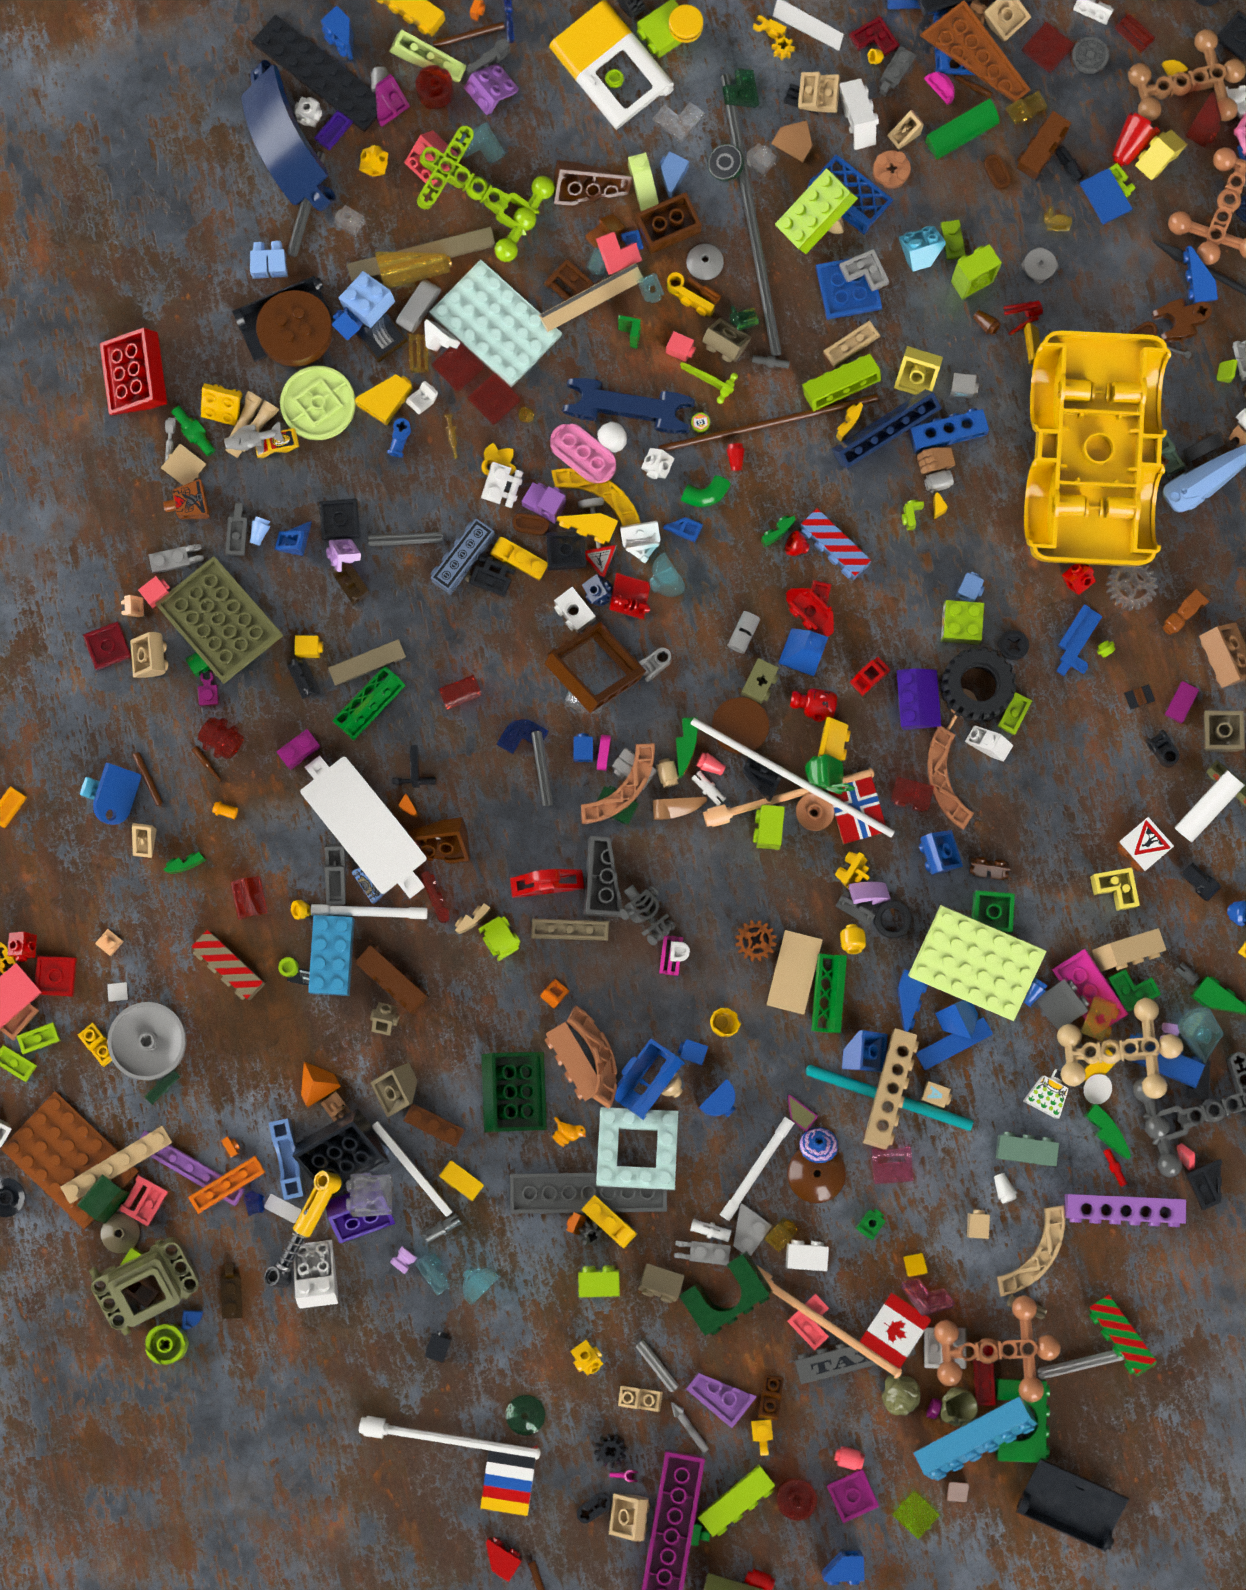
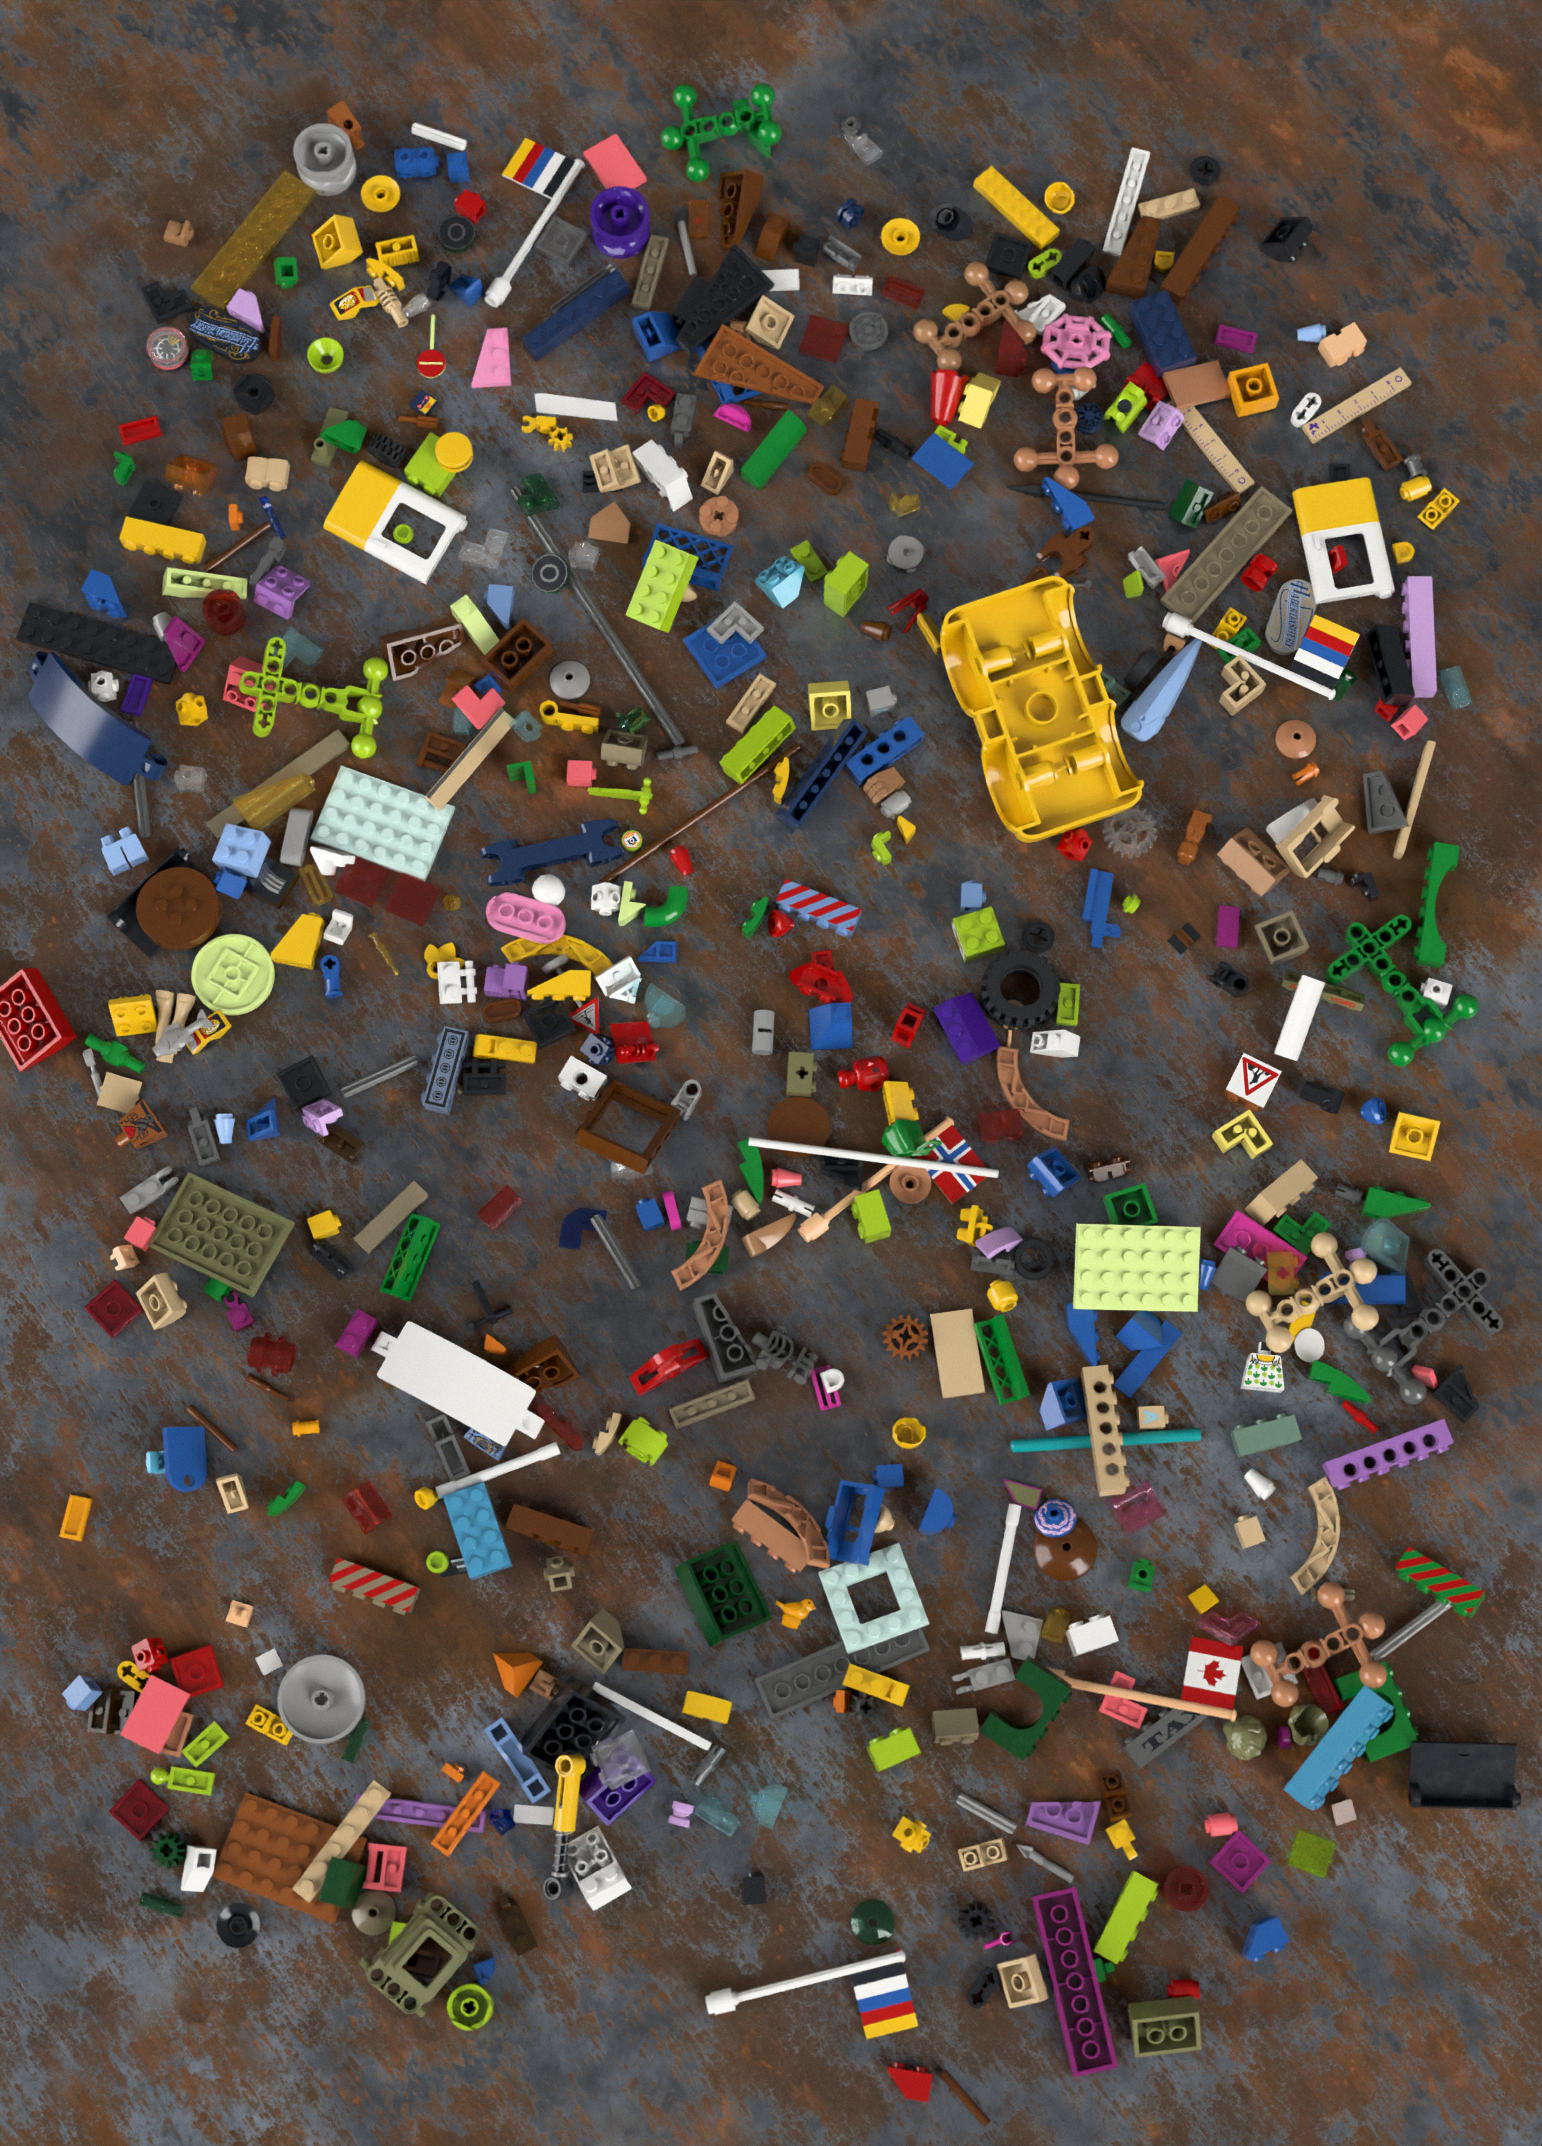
camera: 25 degrees left, 5 degrees down
none -> yellowish green slope [618,881,646,926]

